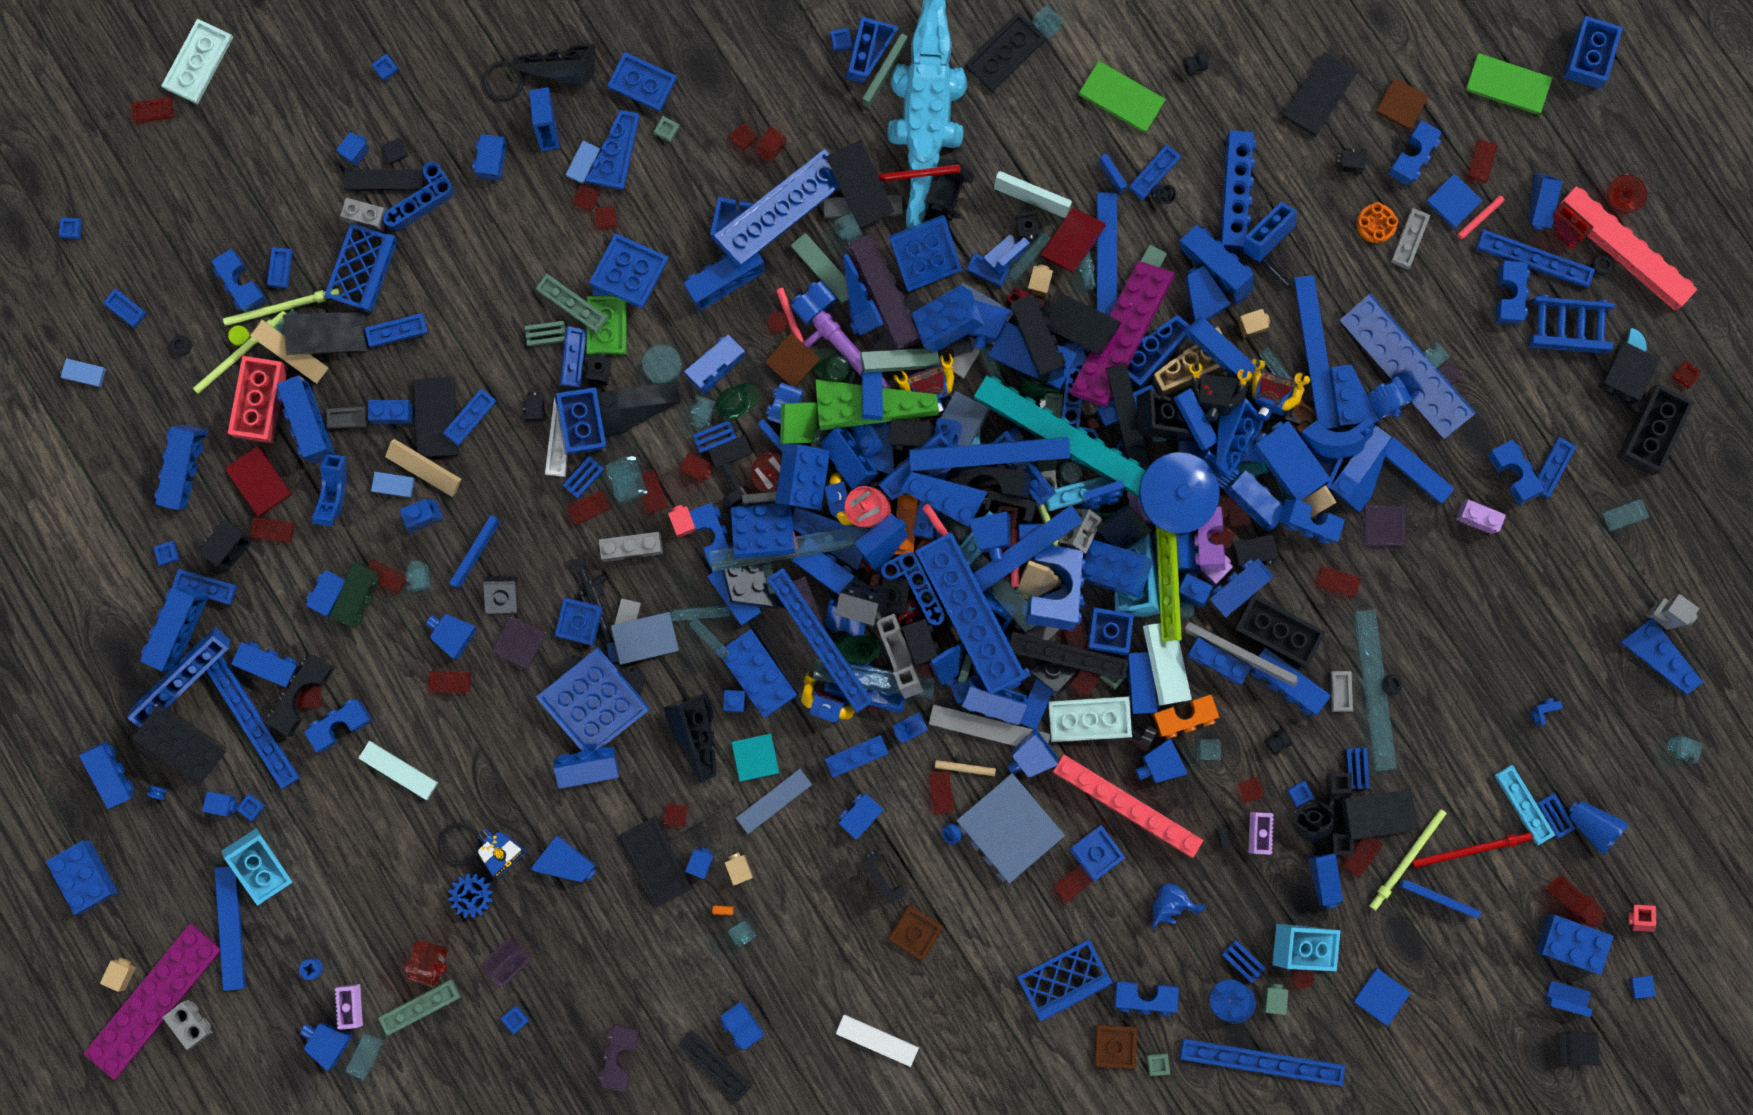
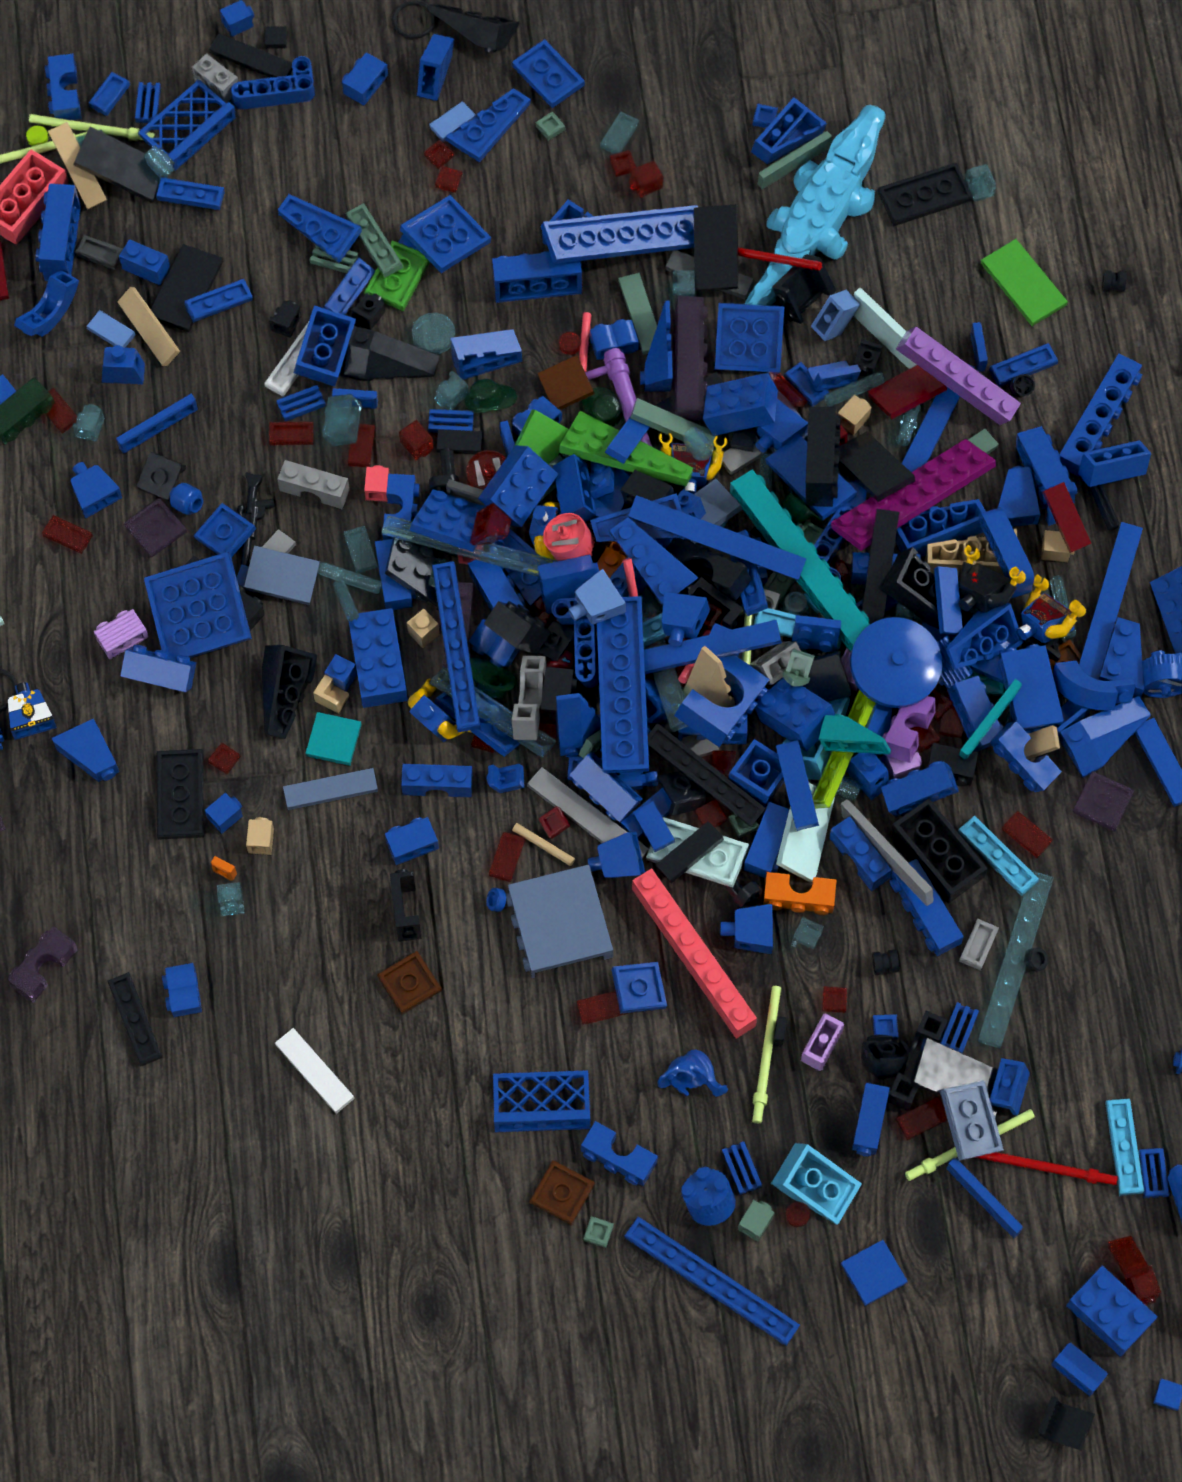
camera: 25 degrees right, 15 degrees down
none -> lavender brick [94,609,148,659]
none -> blue tile [135,82,161,123]
none -> clear light blue brick [143,145,175,177]
none -> blue head [170,483,203,515]
none -> blue wing [278,194,362,263]
none -> tan panel [313,675,349,714]
none -> blue tile [332,388,378,409]
none -> clear light blue tile [343,526,378,574]
none -> tan brick [407,609,440,648]
none -> clear red slope [470,503,511,545]
none -> dark red tile [539,806,570,839]
none -> medium blue torso [568,569,626,624]
none -> clear light blue tile [600,112,639,156]
none -> blue tile [633,802,675,852]
none -> black tile [656,821,724,883]
none -> clear light blue brick [683,427,714,461]
none -> yellowish green bar [752,986,781,1124]
none -> clear red tile [769,372,808,407]
none -> blue tile [776,740,819,831]
none -> sand green tile [783,649,815,686]
none -> medium blue brick [811,290,860,341]
none -> teal slope [819,714,891,754]
none -> medium lavender brick [896,327,1021,425]
none -> sand blue tile [940,1080,1004,1161]
none -> medium azure tile [958,816,1039,896]
none -> teal tile [959,679,1022,759]
none -> blue panel [990,1058,1030,1116]
none -> dark red tile [1042,482,1091,553]

